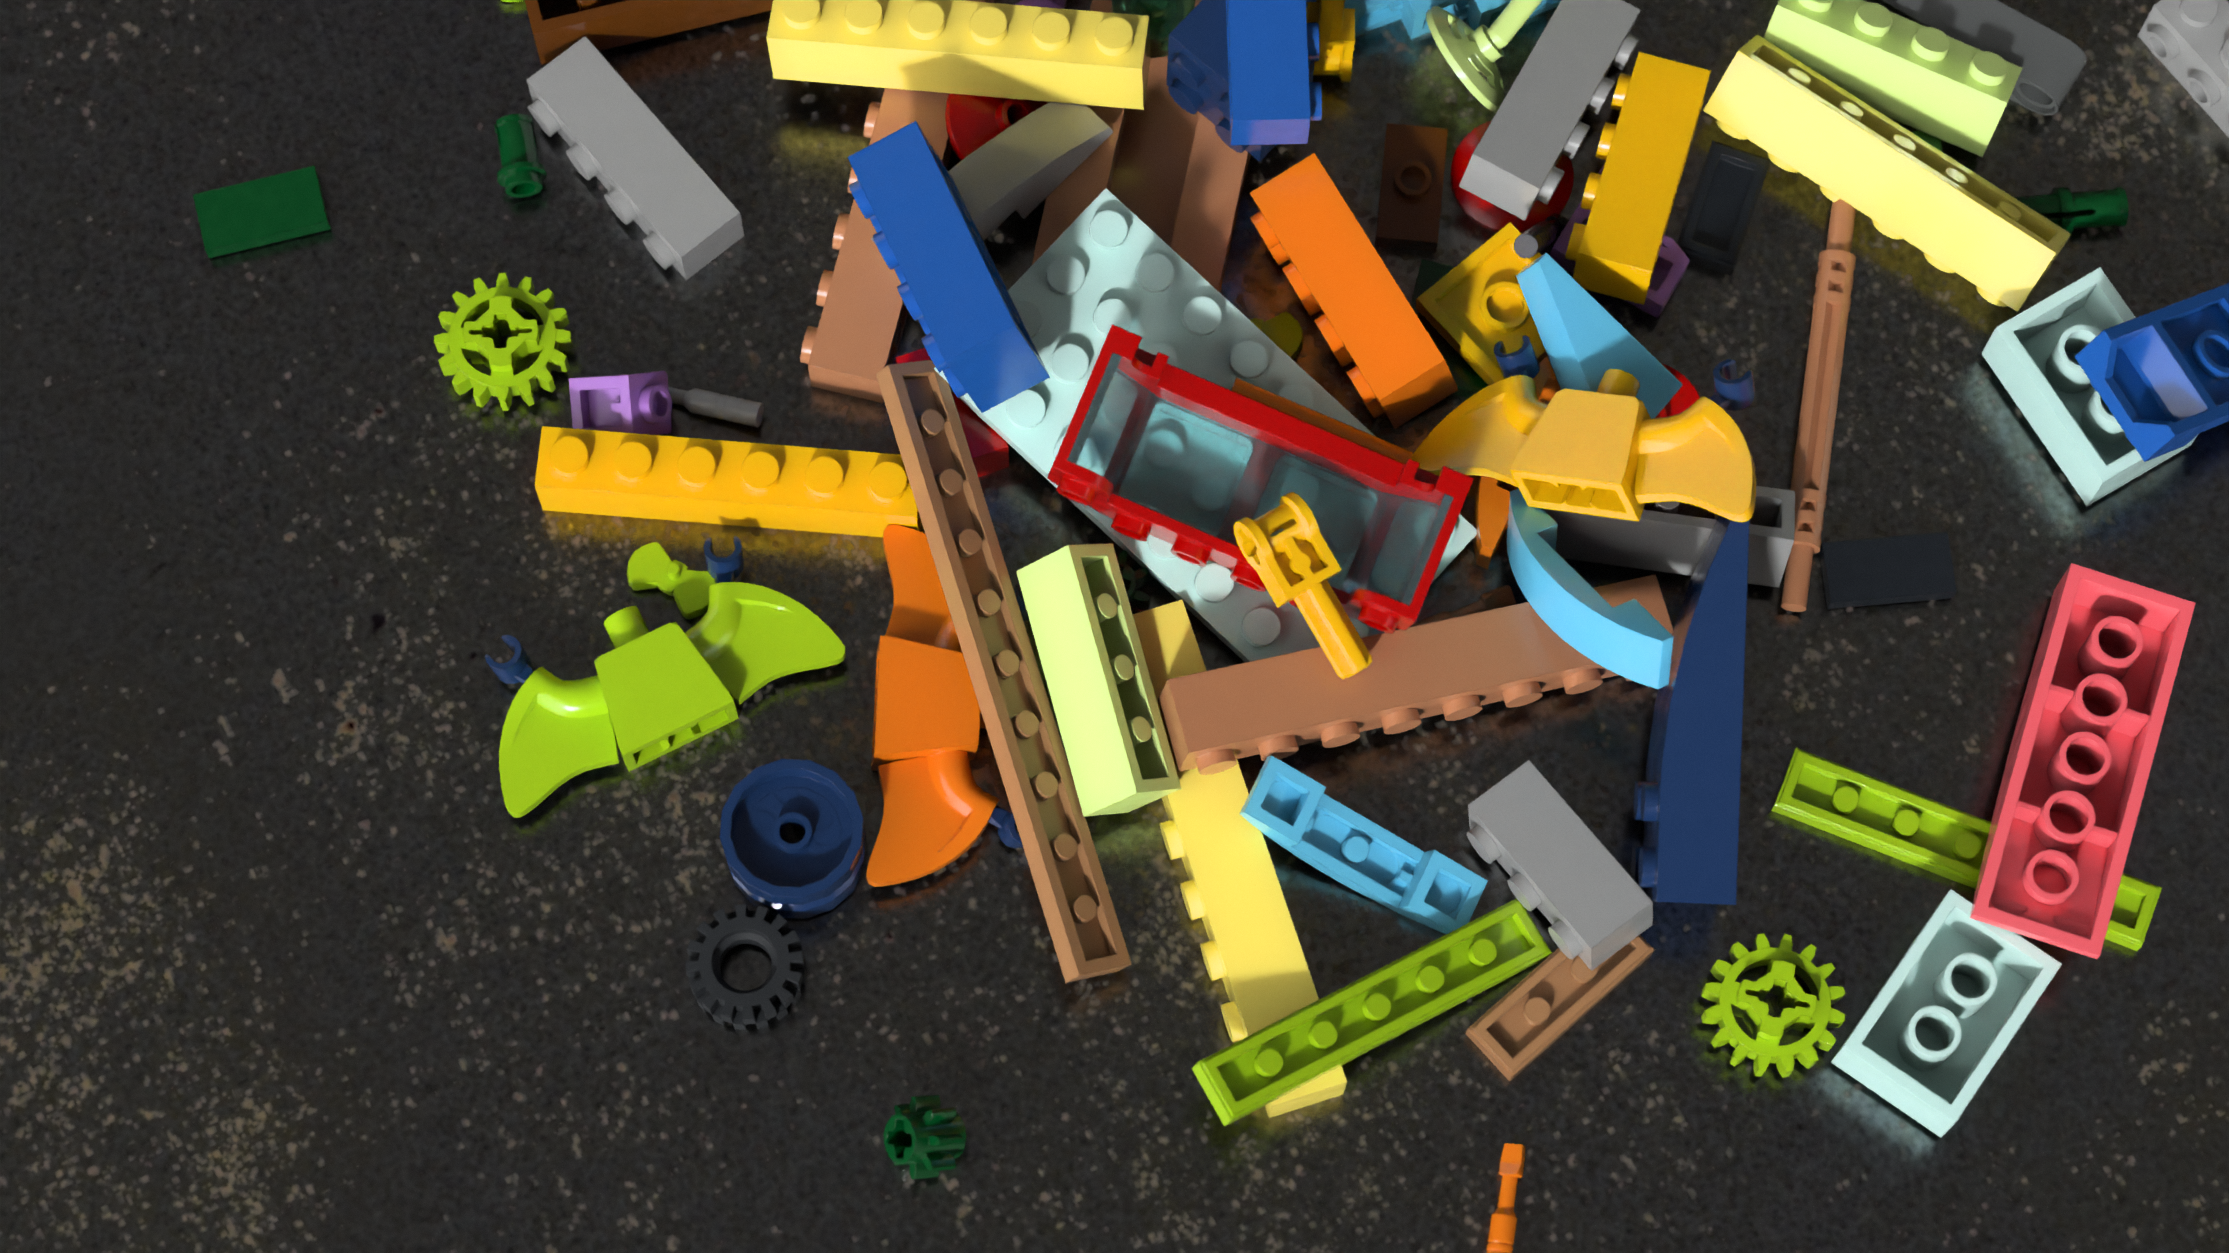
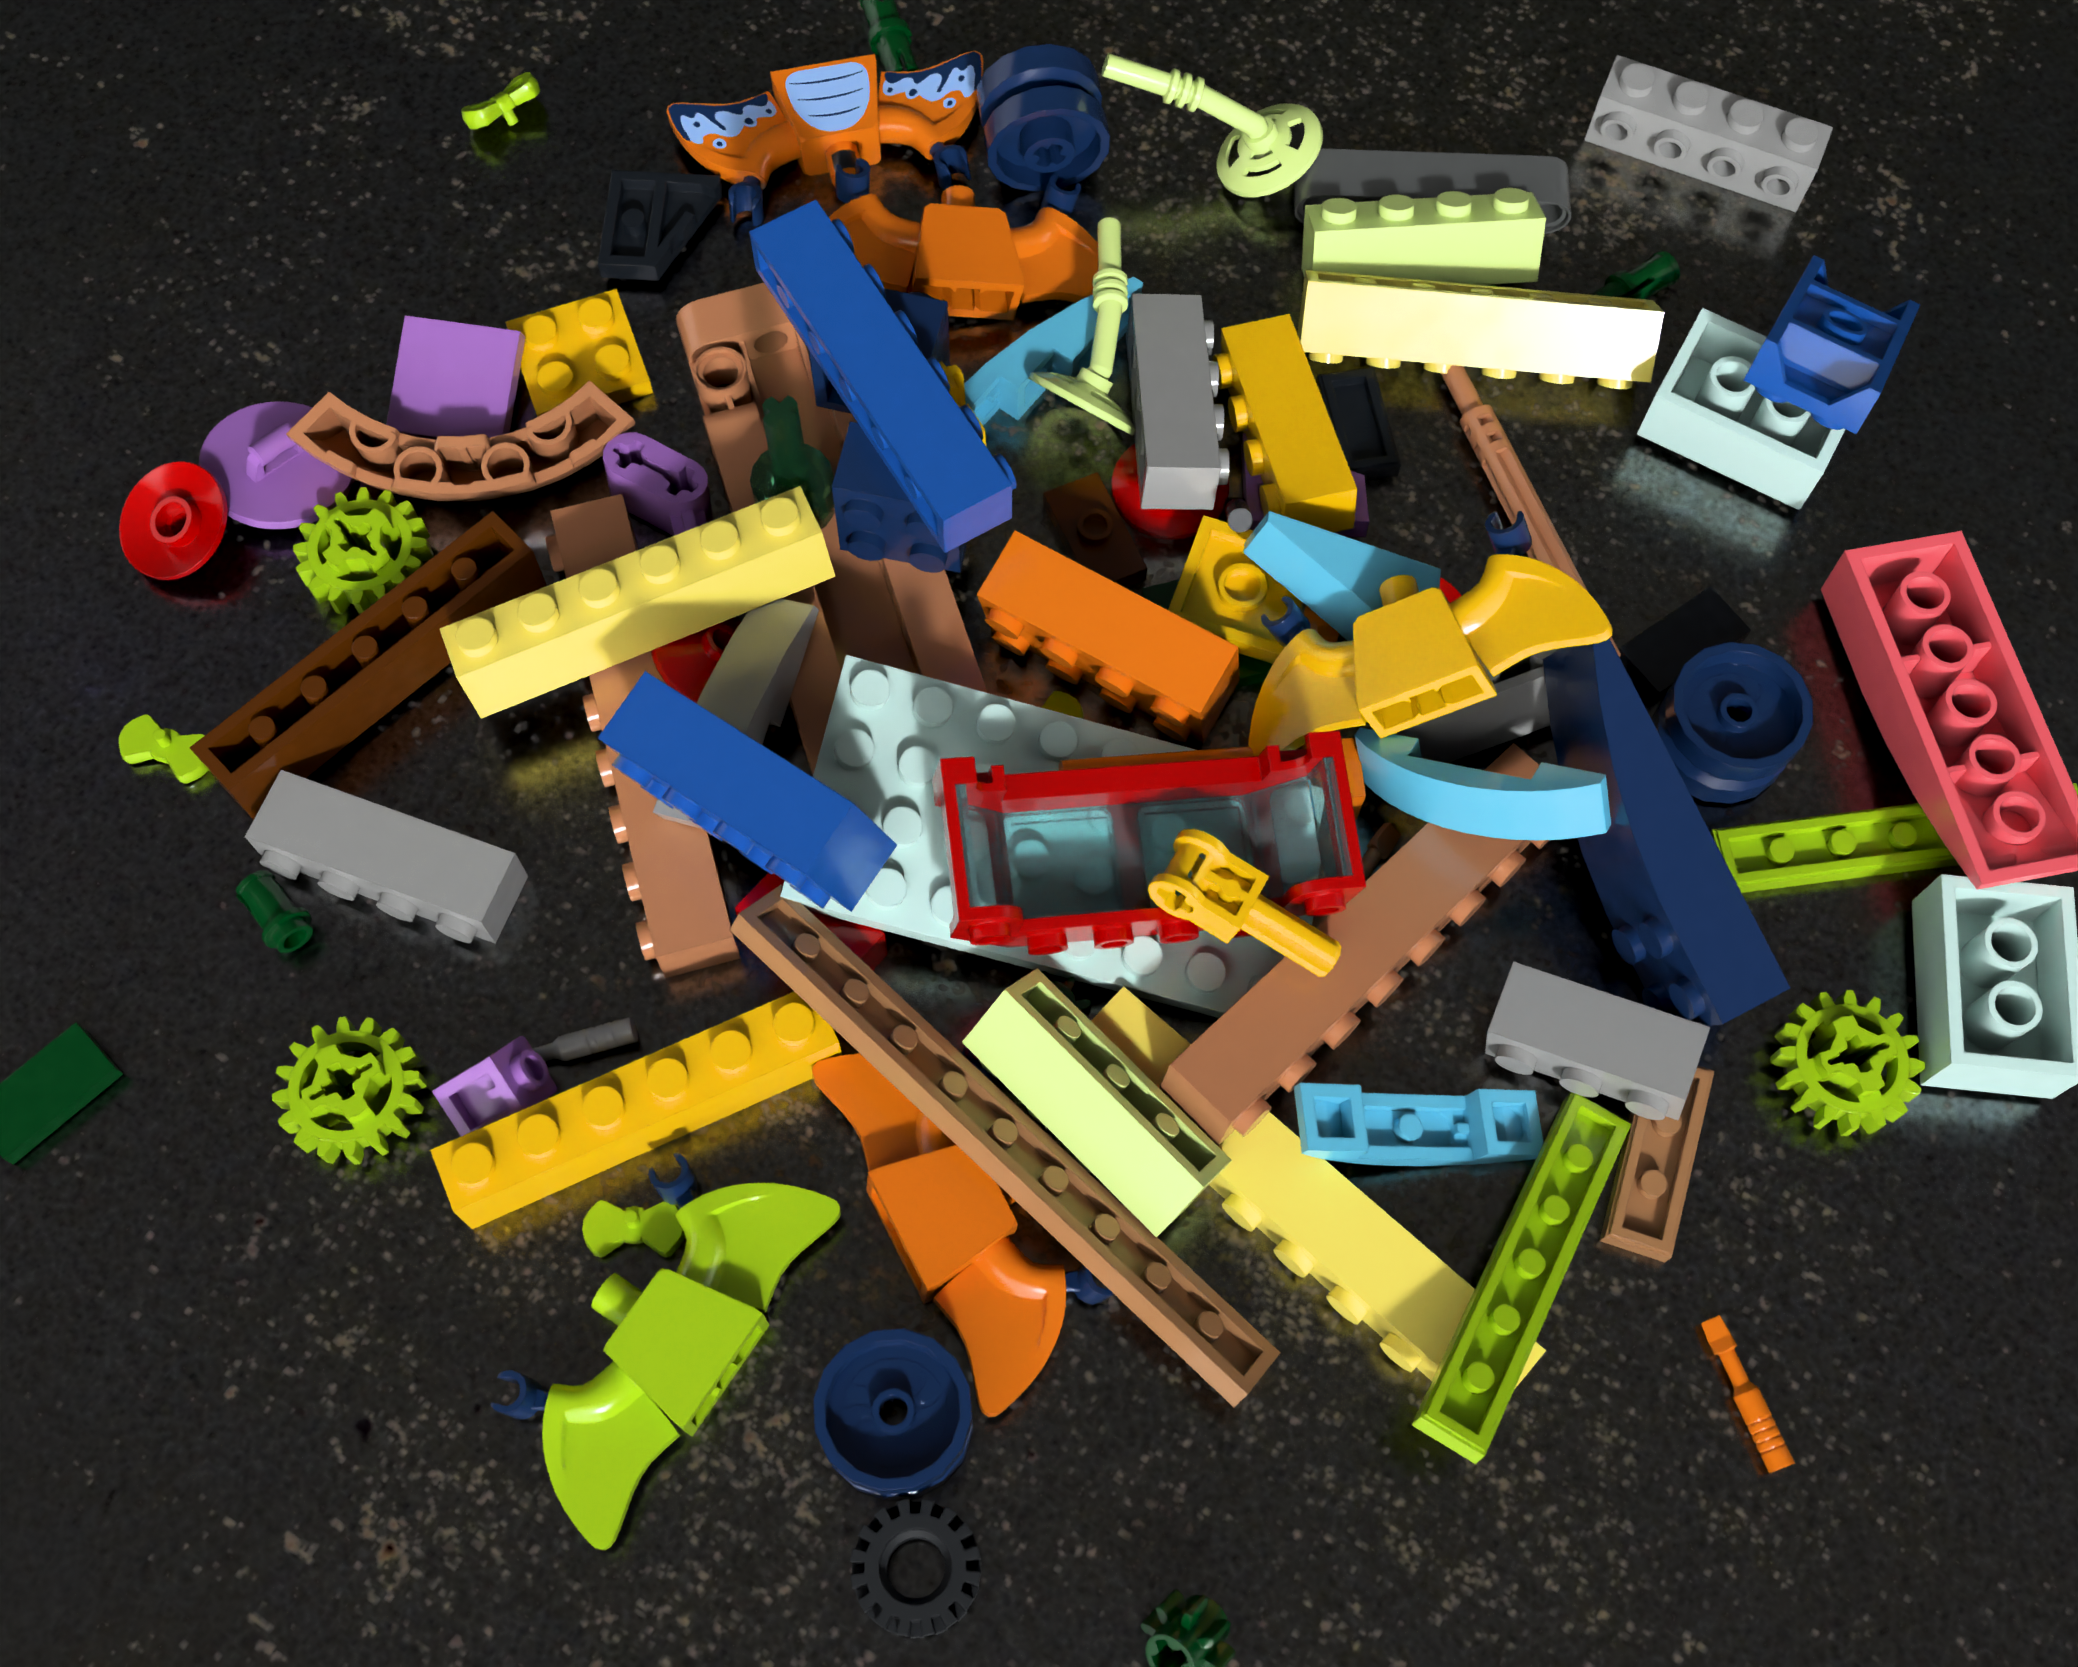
camera: 30 degrees left, 5 degrees down
none -> dark blue wheel [1652,642,1813,804]

